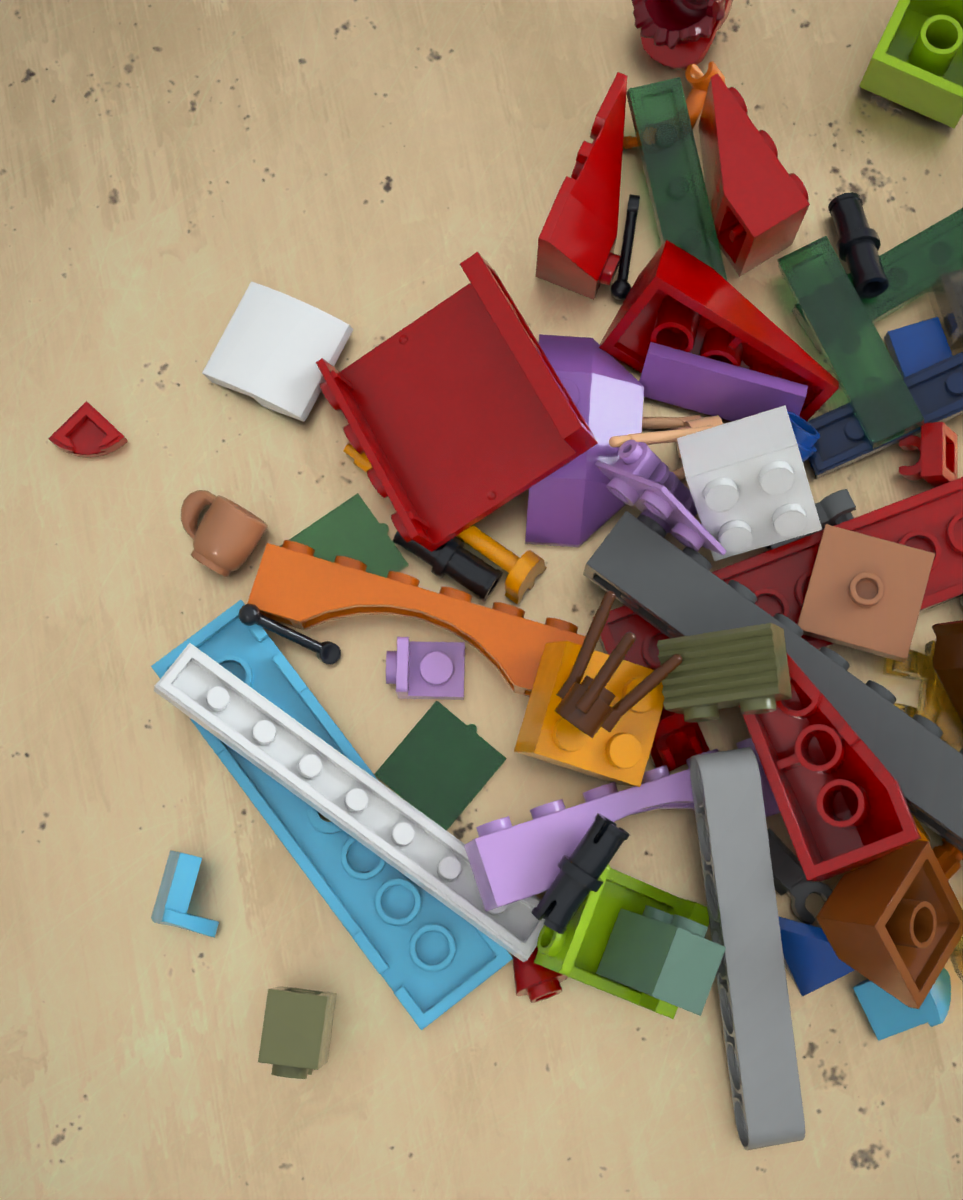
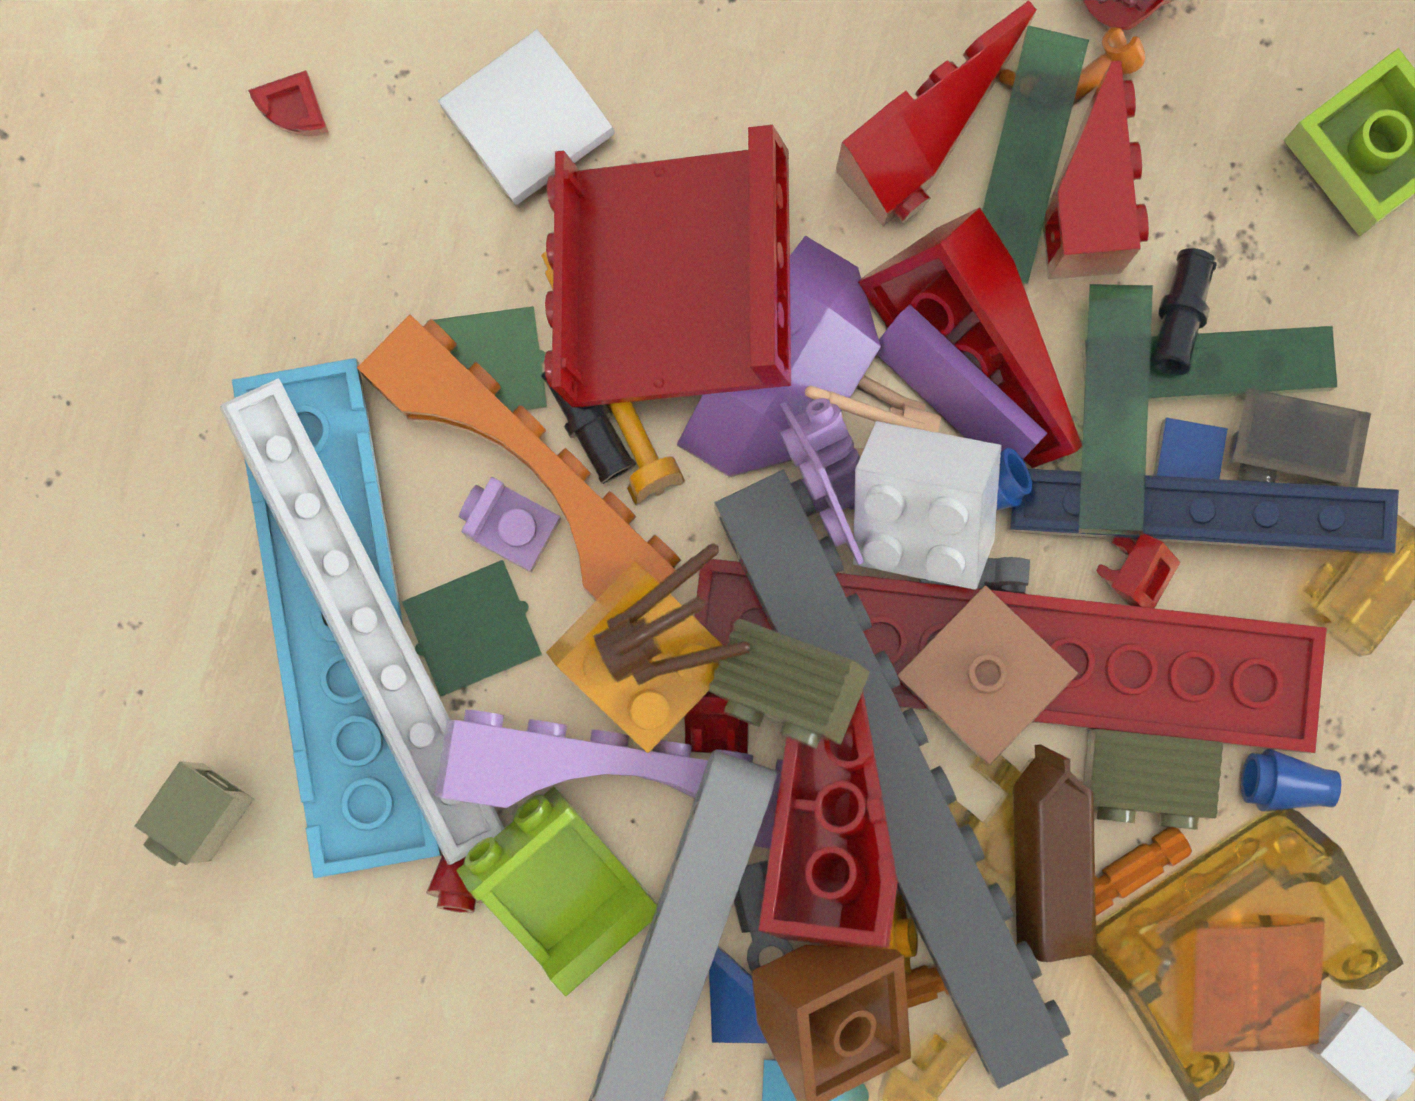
camera: 25 degrees right, 5 degrees up
medium azure tile [151,850,219,938] -> none
nougat piece [181,490,268,577] -> none
black hinge [238,604,341,664] -> none
black pin [531,813,630,934] -> none
sand green brick [596,905,726,1016] -> none
black hinge [611,194,640,300] -> none

